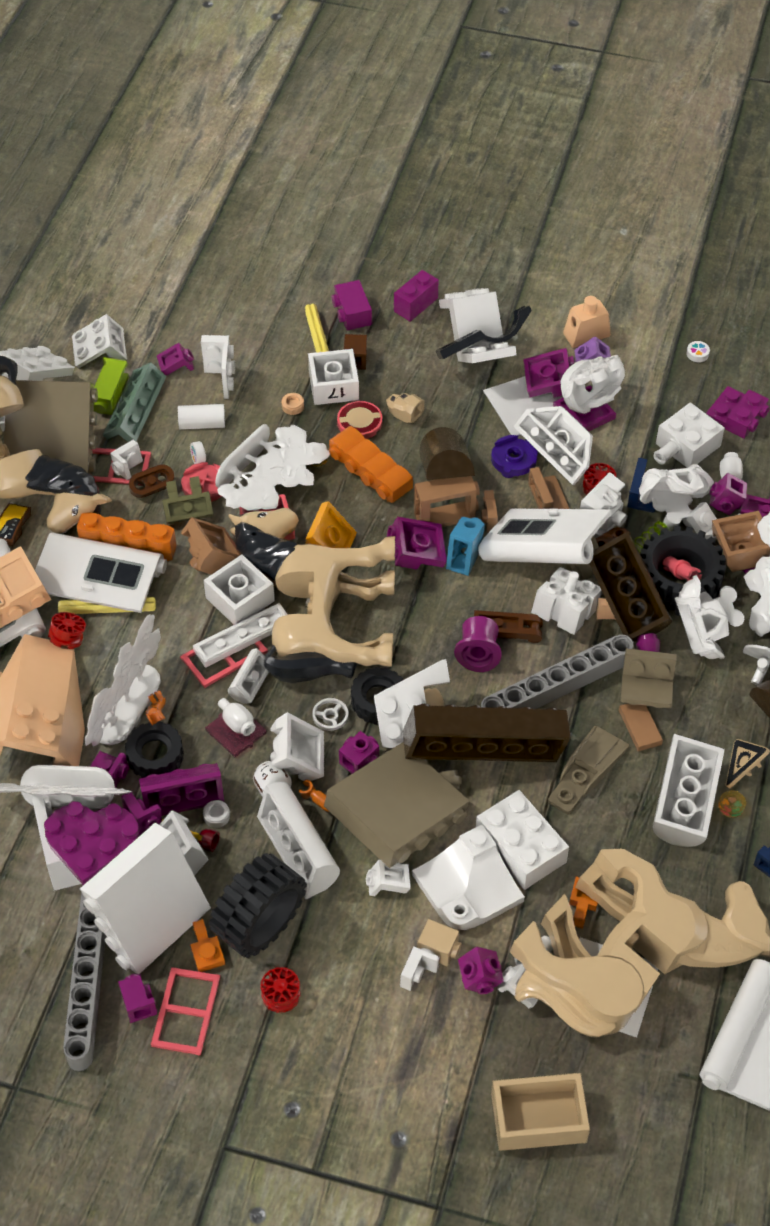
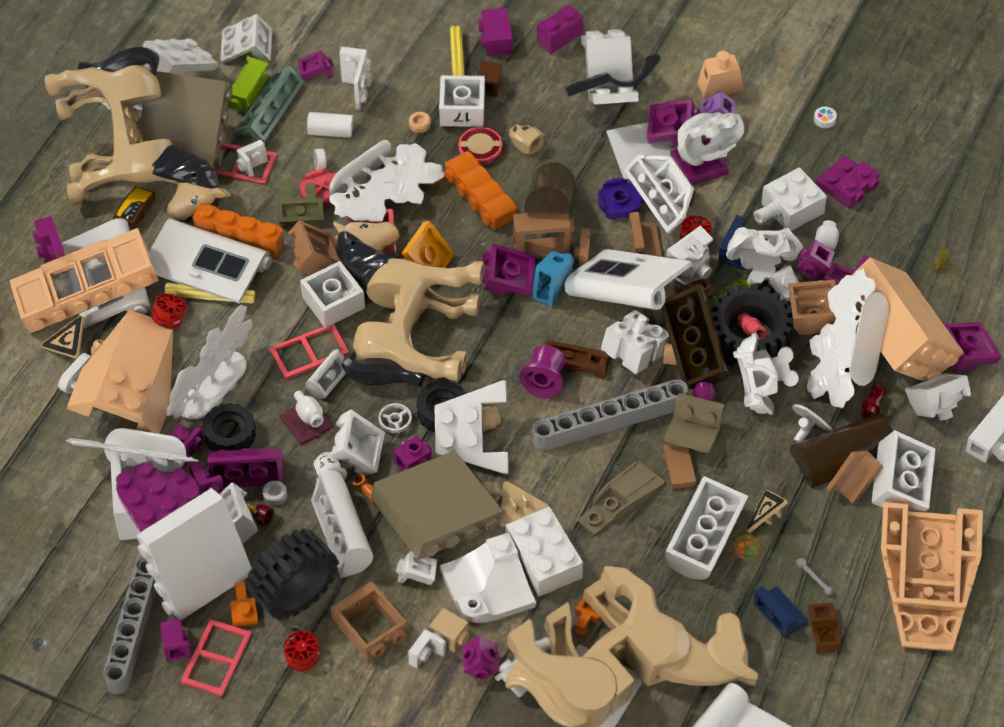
camera: 10 degrees right, 0 degrees up
reddish brown plate [129,464,174,498] -> none
orange arm [146,690,166,726] -> none
white tile [193,603,288,668] -> none
dark brown brick [403,704,571,762] -> none
none -> medium nougat window [331,581,408,661]
none -> tan piece [499,481,548,528]

